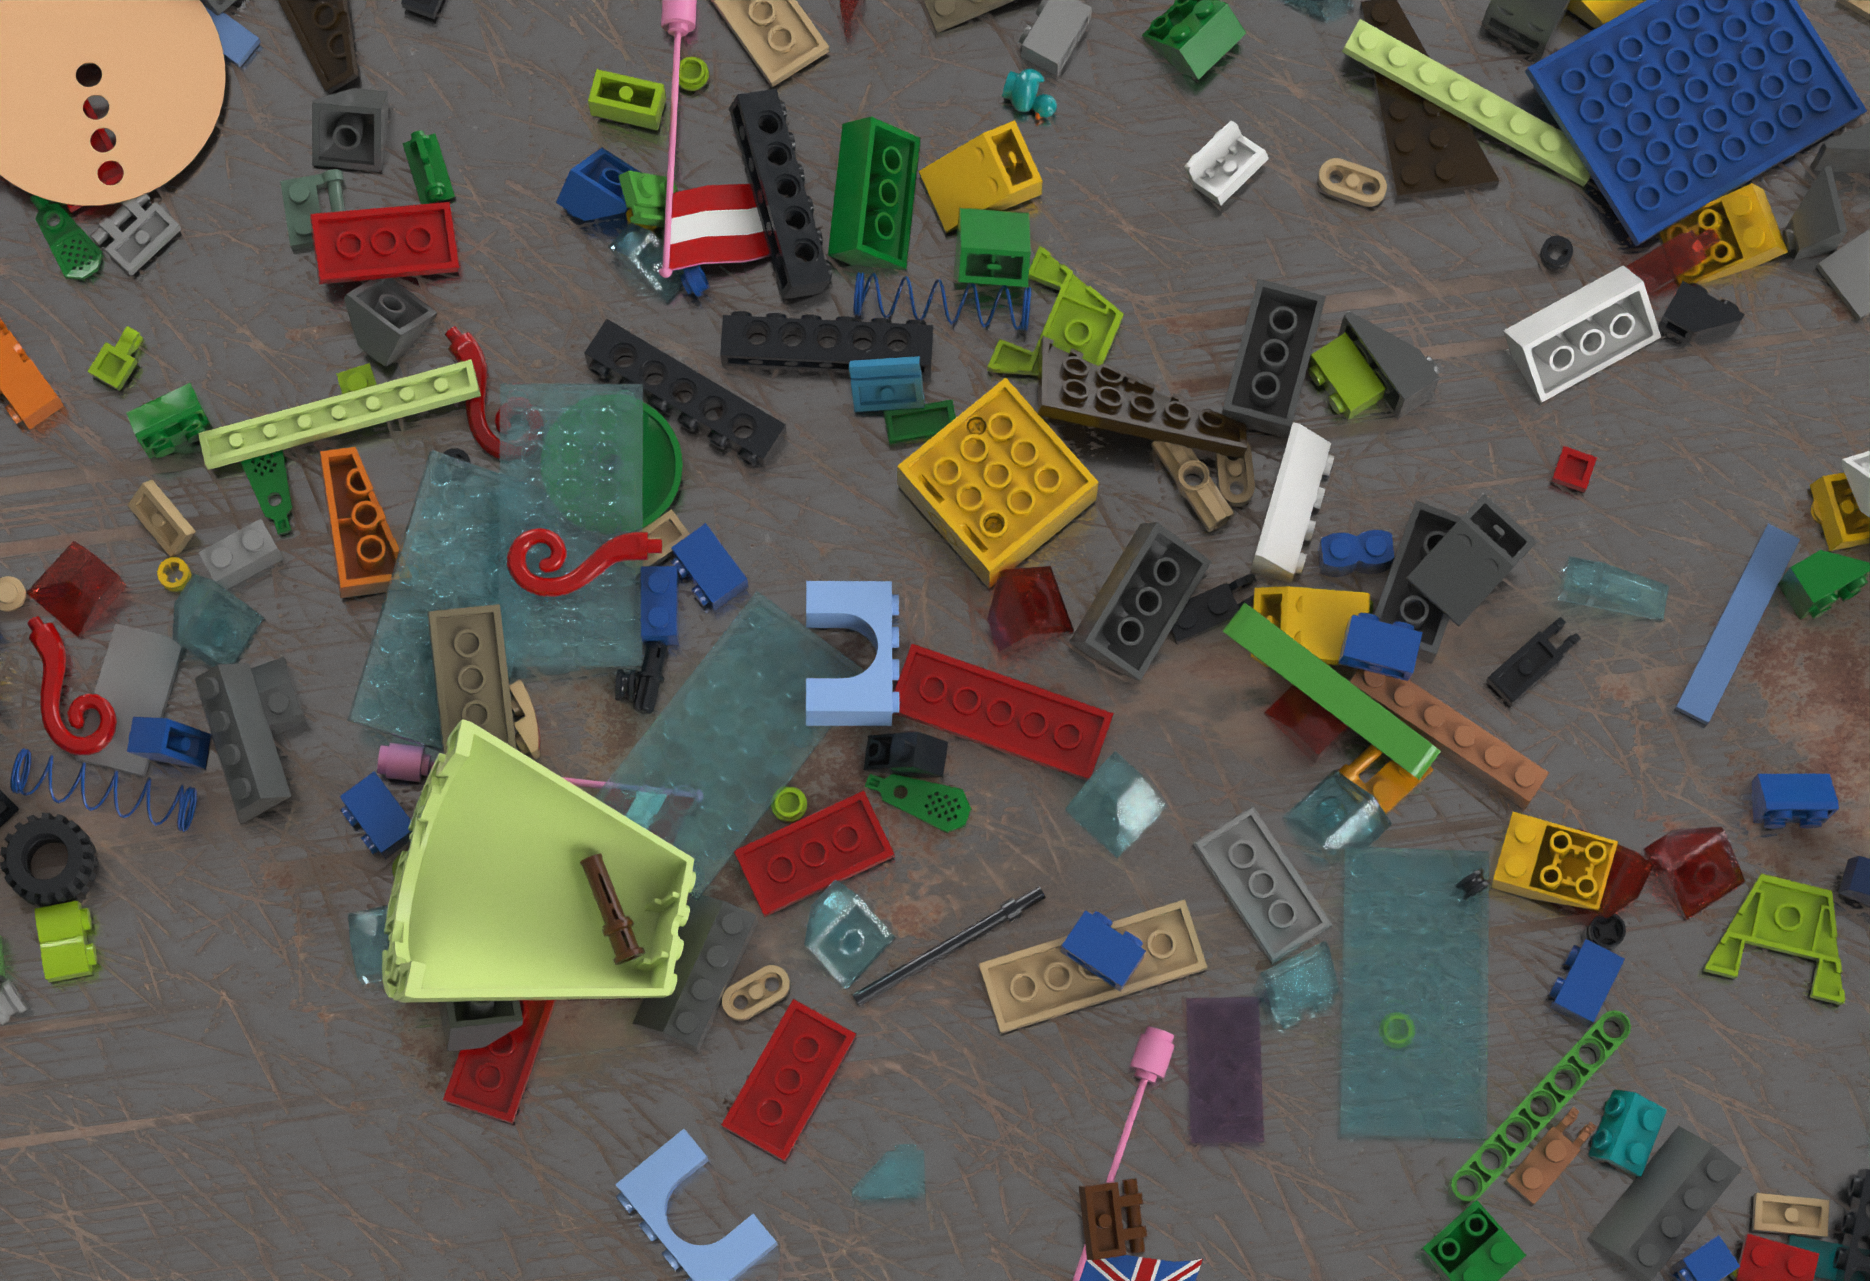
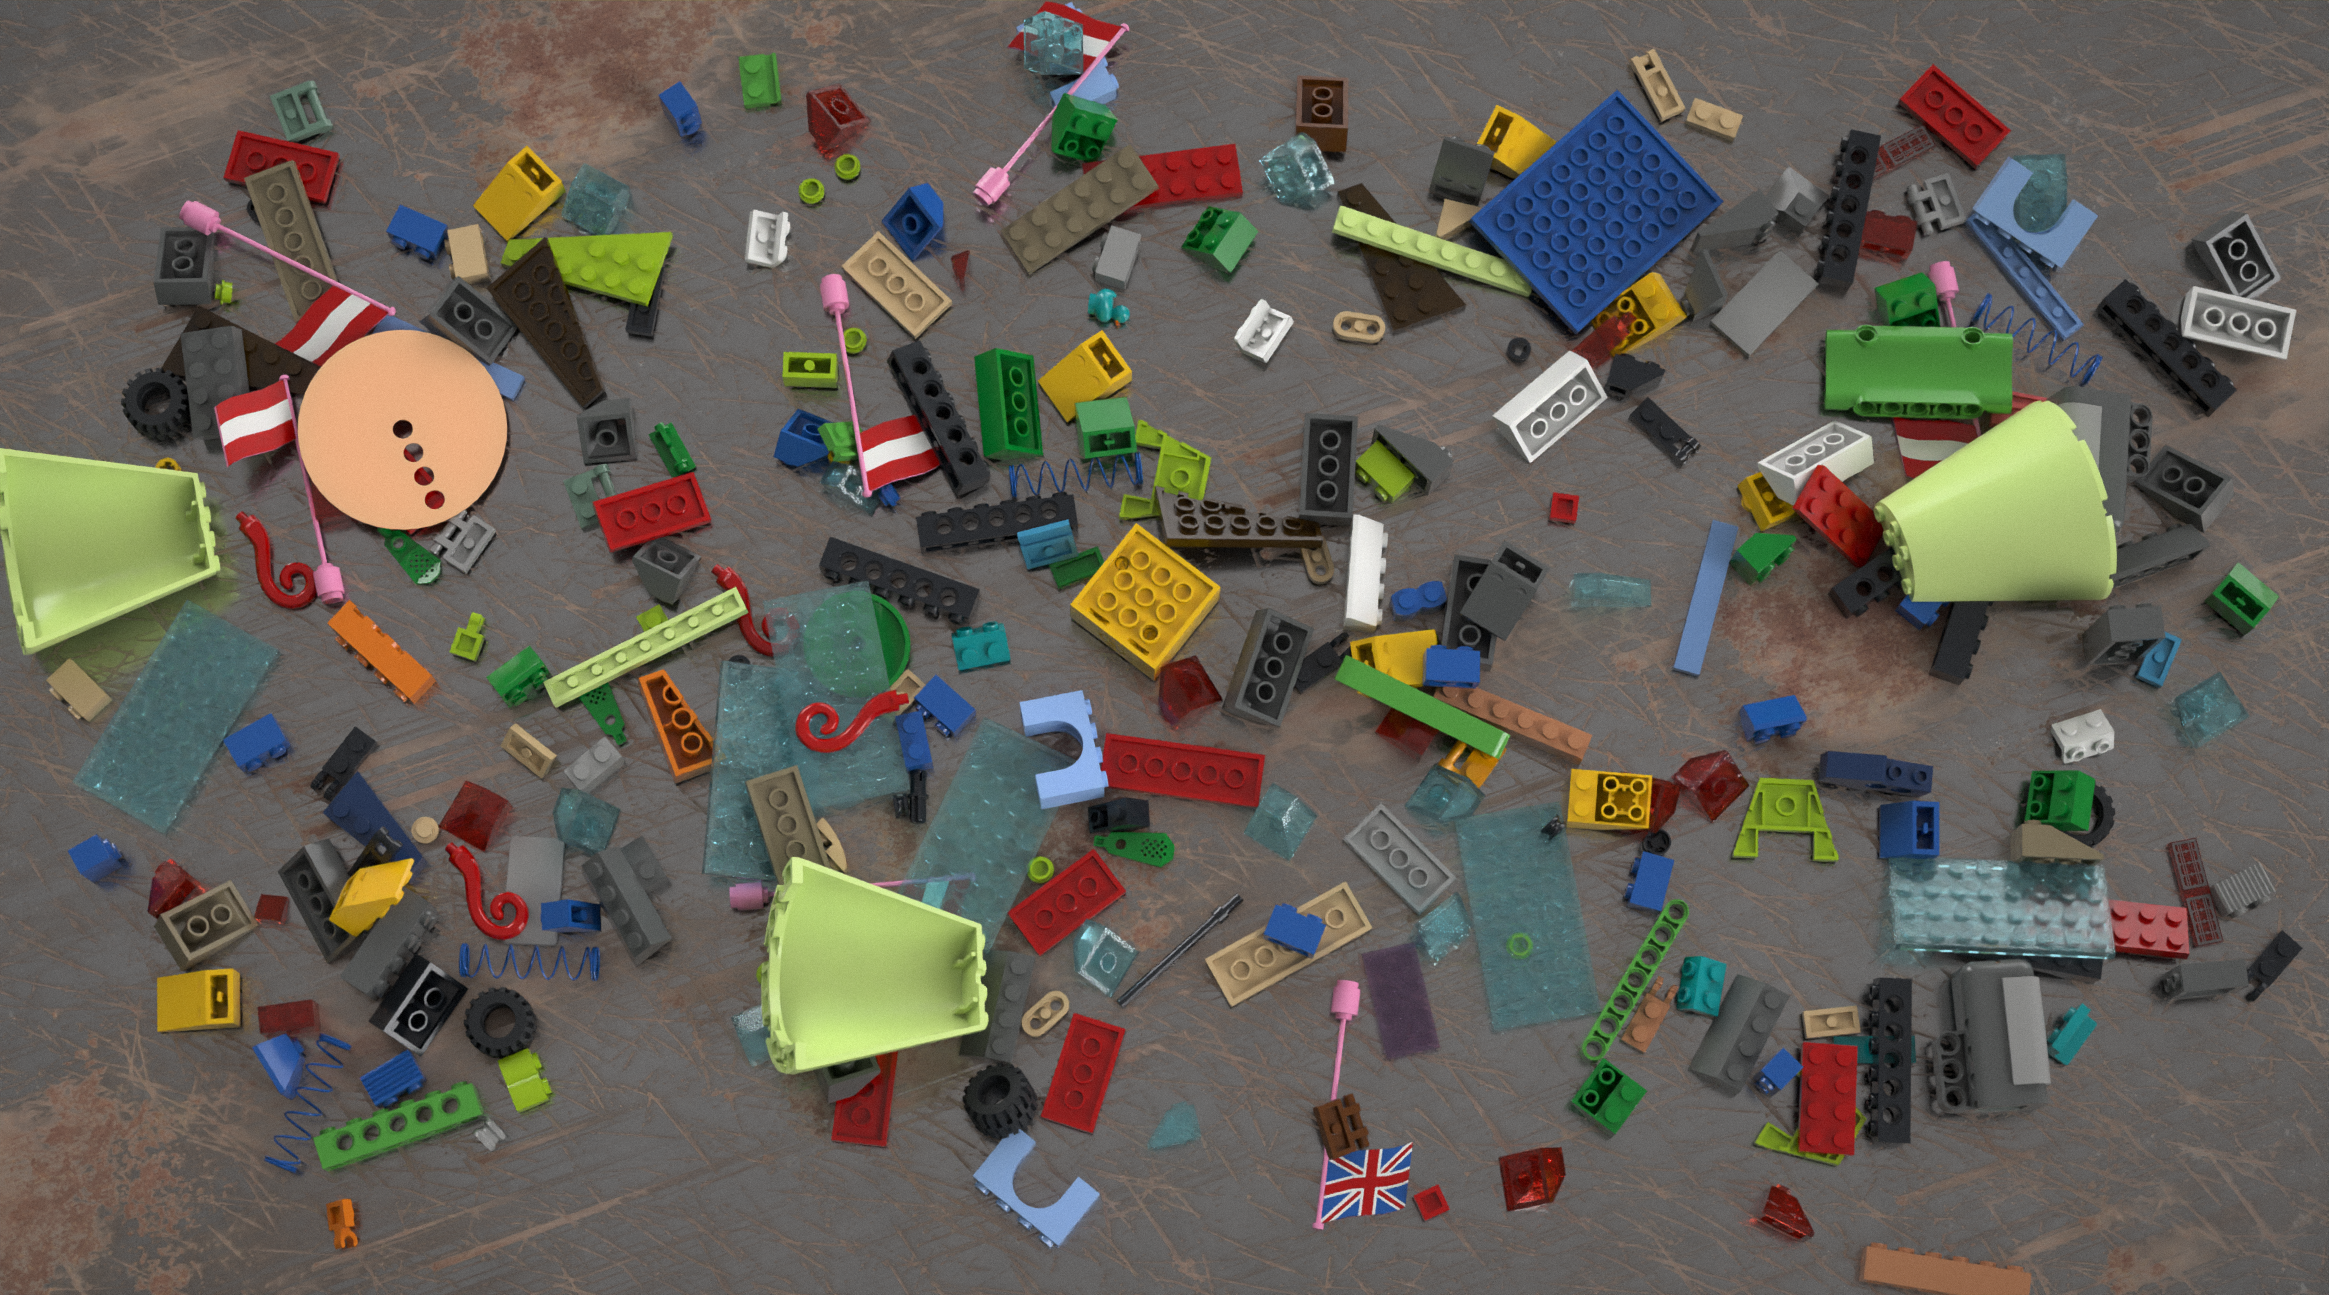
camera: 15 degrees left, 0 degrees up
yellow bush [157,557,192,592] -> none
blue brick [339,771,413,860] -> none
reddish brown pin [580,853,645,965] -> none
tan piece [1152,441,1235,532] -> none
black hinge [1486,617,1581,706] -> none
none -> teal bracket [951,621,1011,670]
none -> black tyre [962,1063,1038,1139]
none -> tan slope [1436,199,1481,240]
none -> black plate [1629,397,1701,465]

